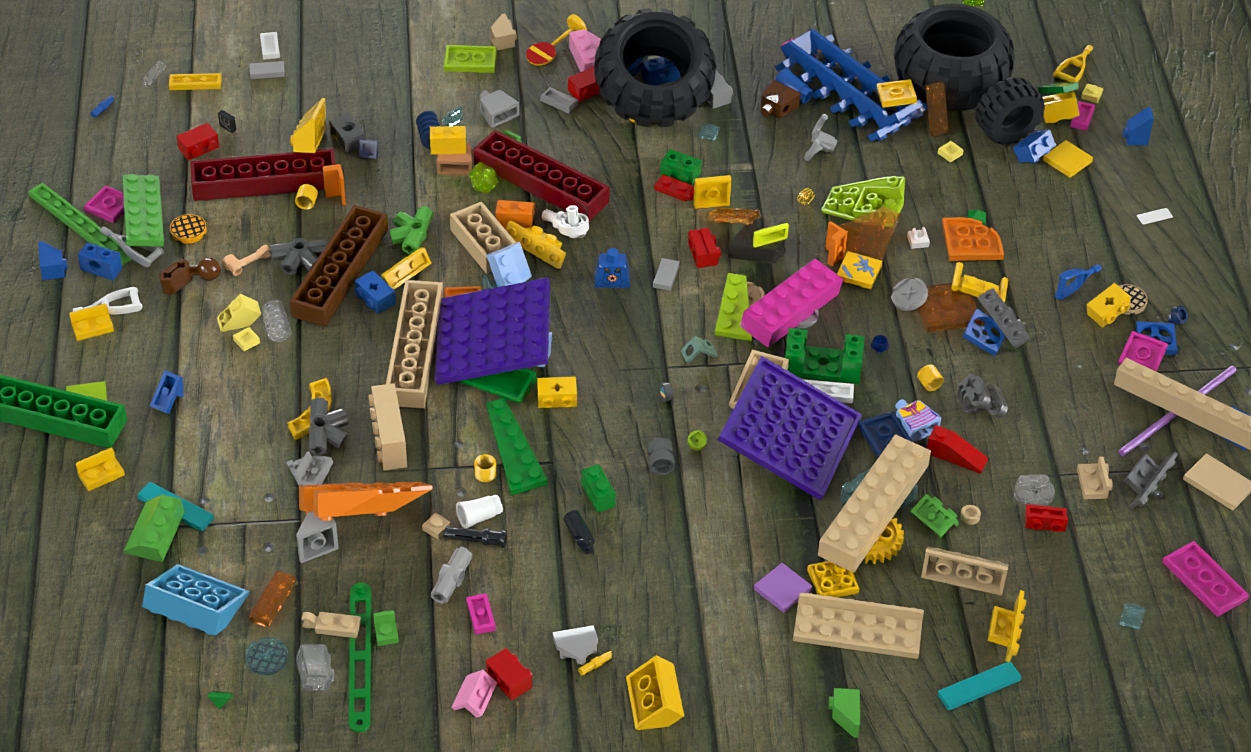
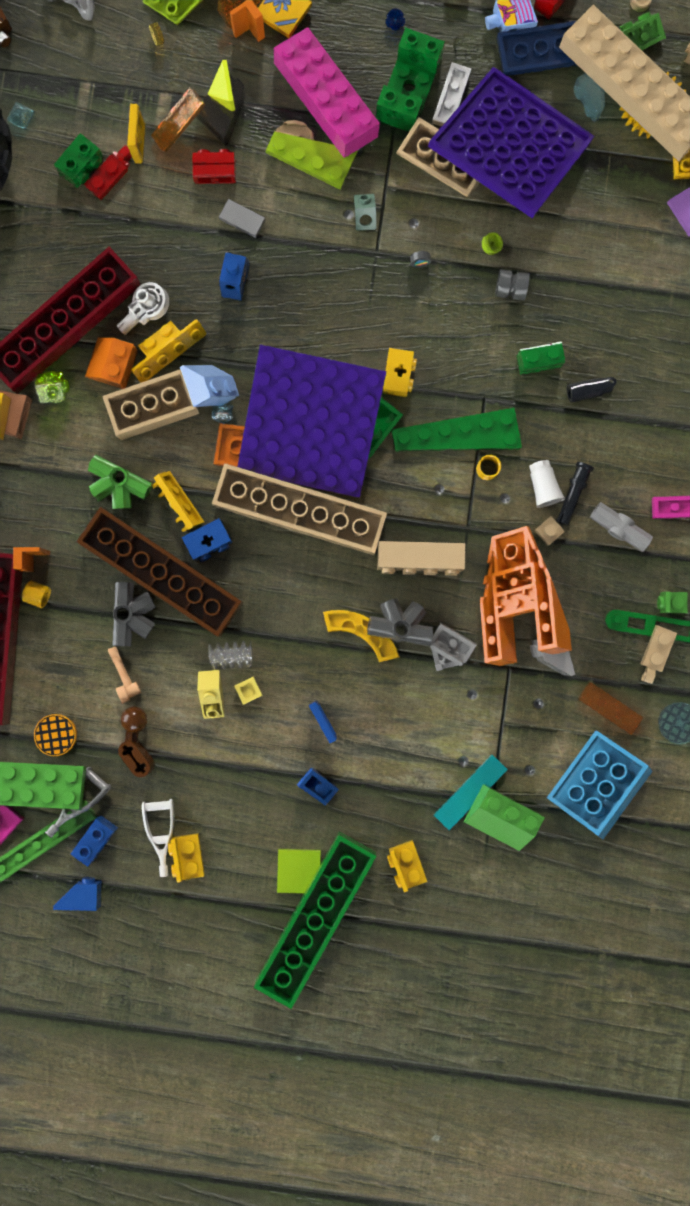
camera: 80 degrees left, 40 degrees up
none -> blue piece [309,701,337,743]

